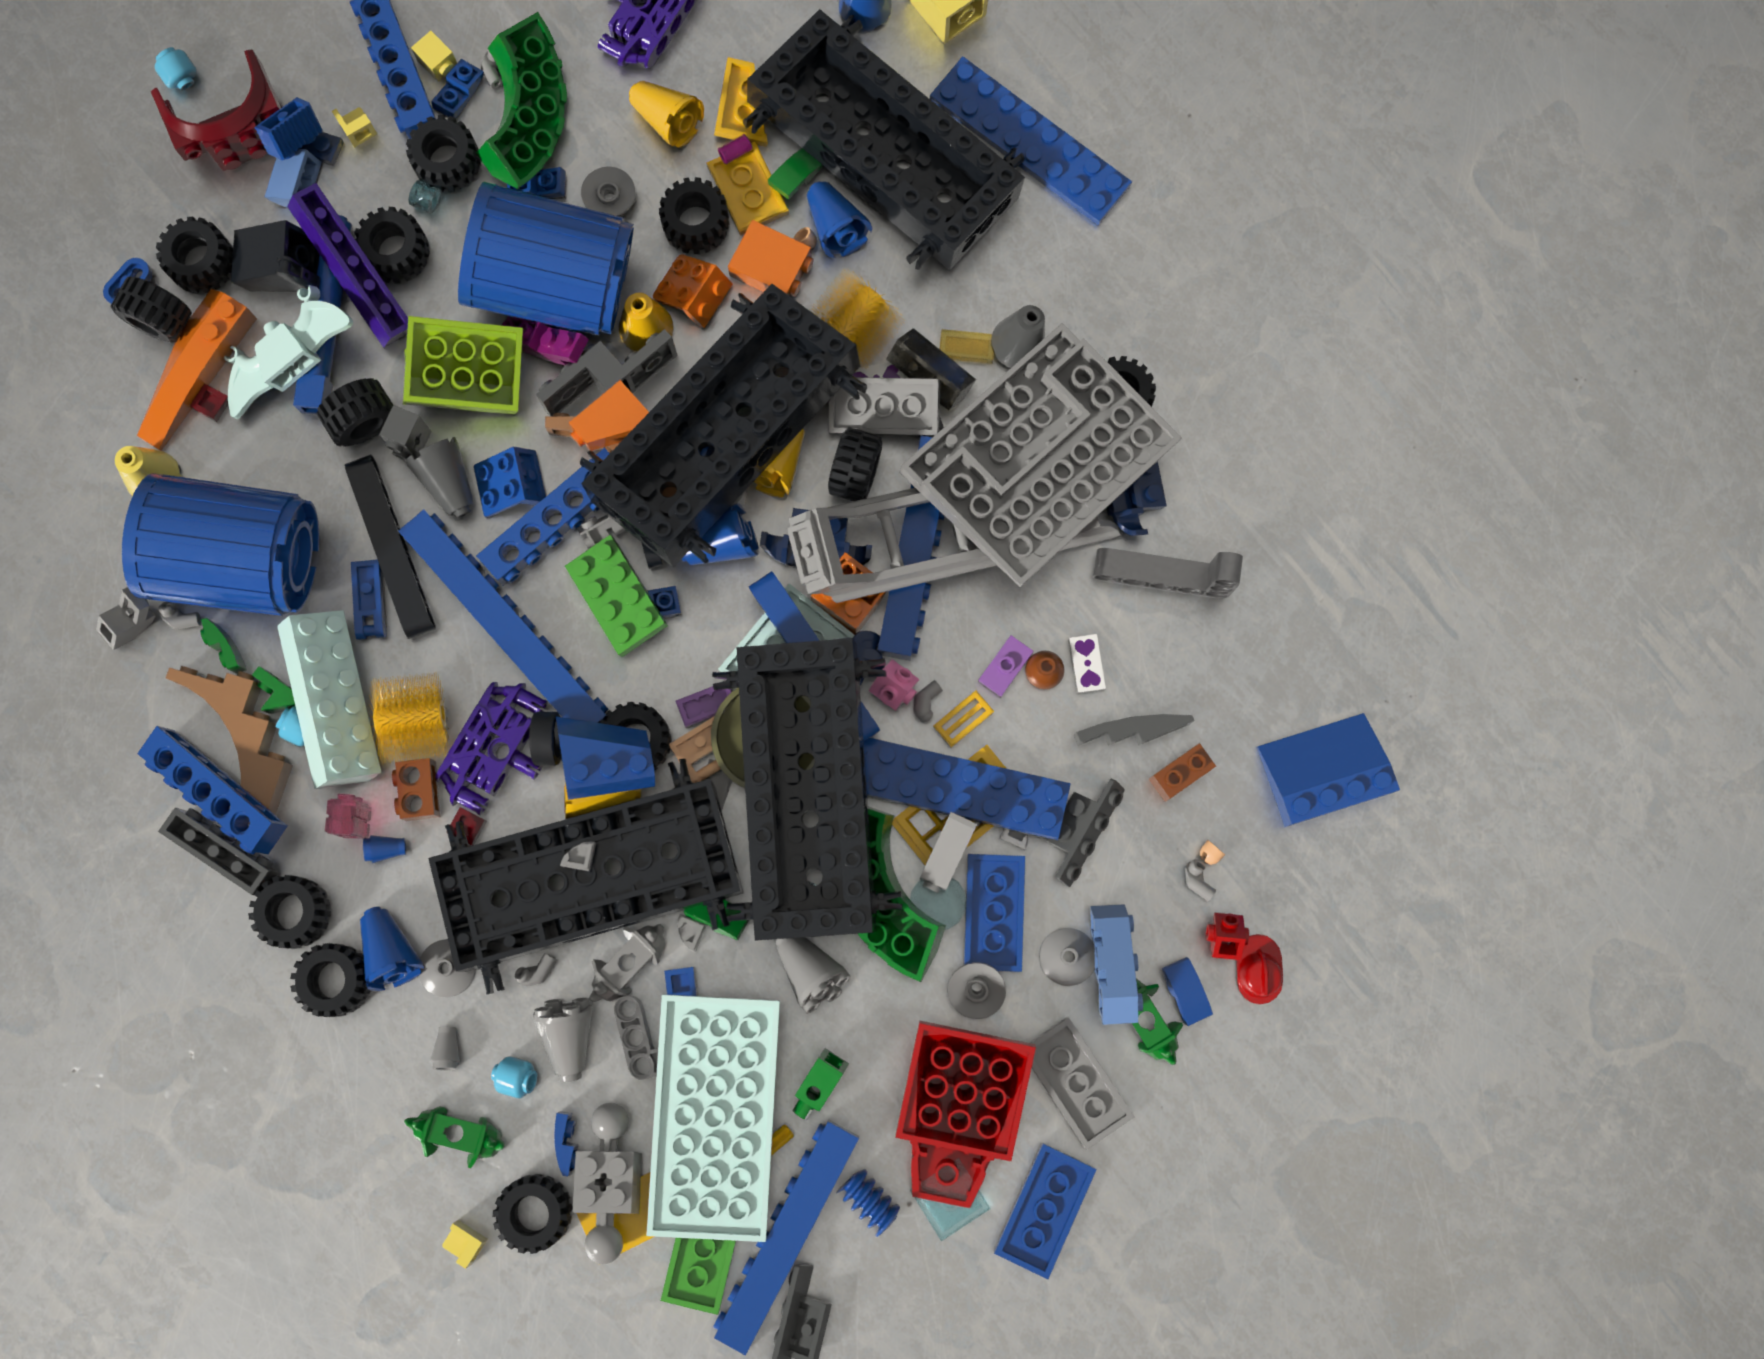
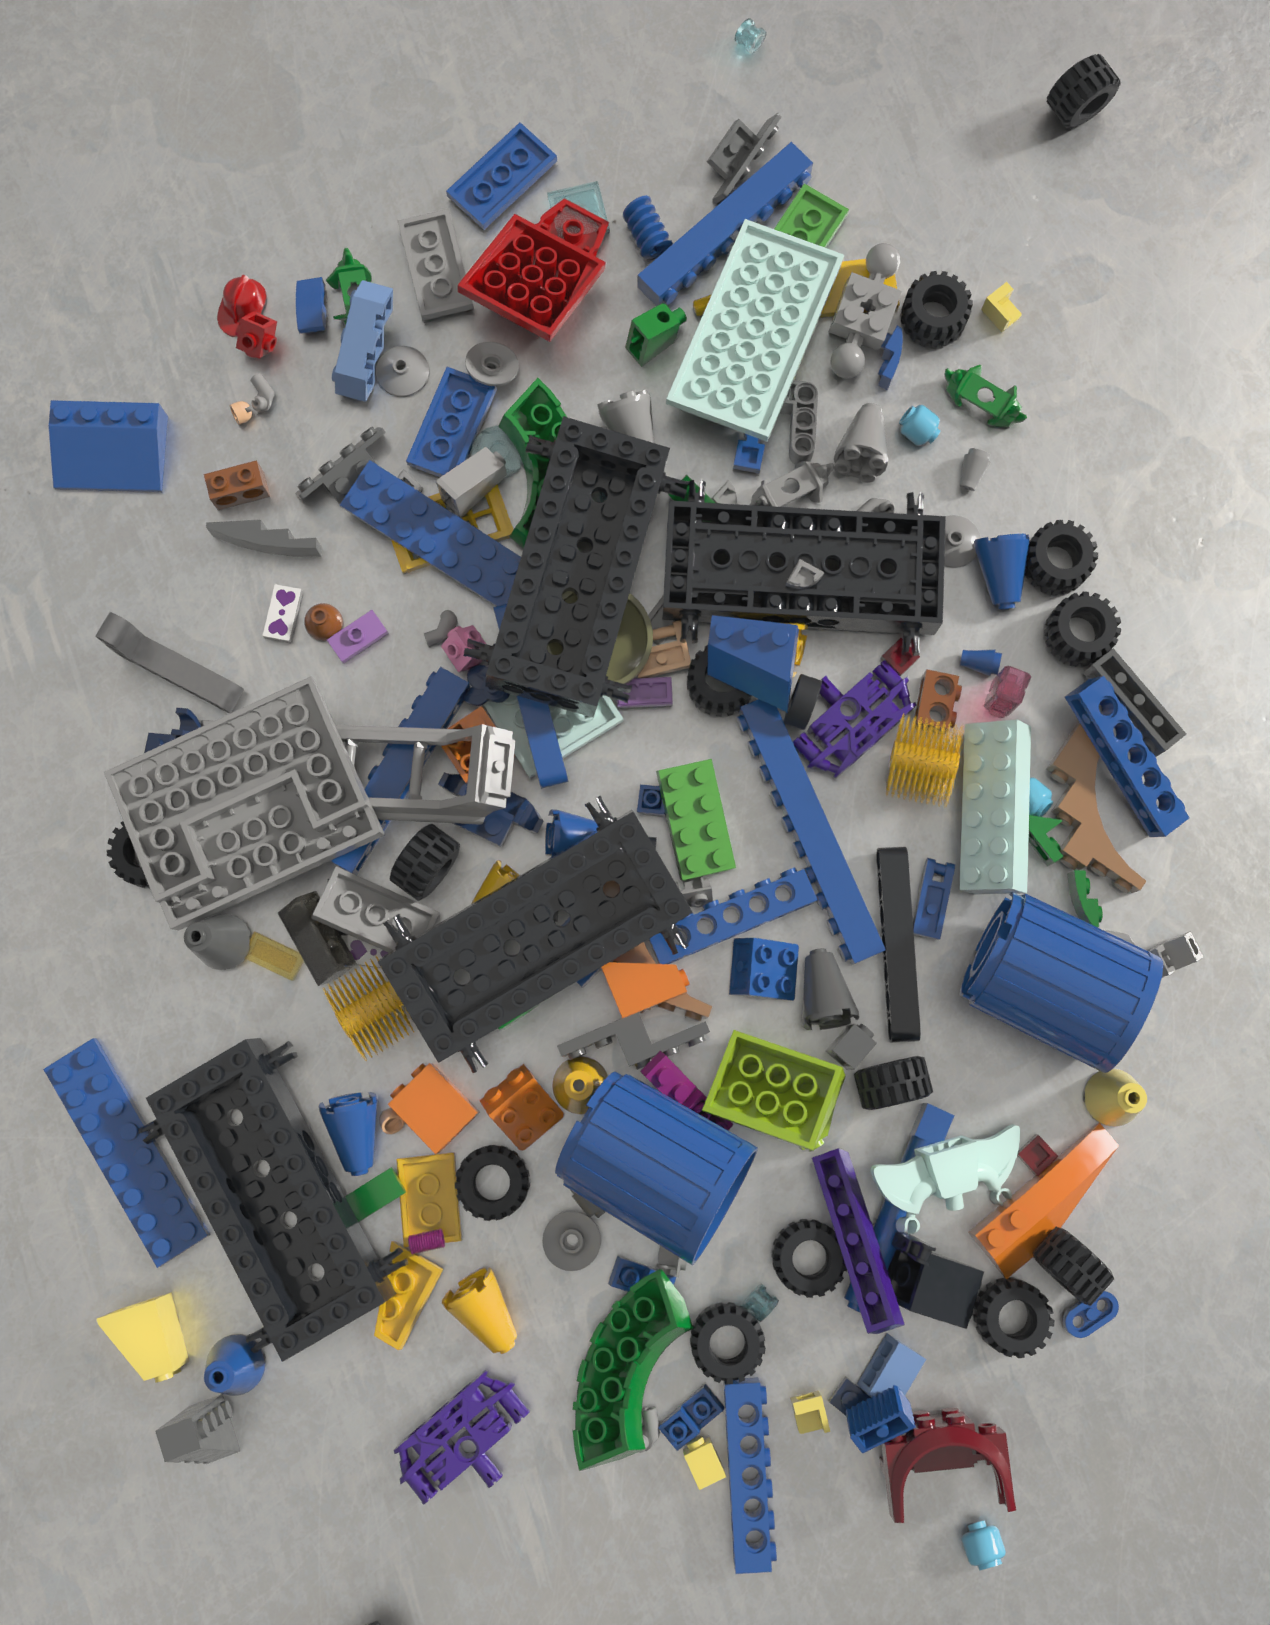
camera: 160 degrees left, 0 degrees up
yellow tile [933,690,994,748] -> none

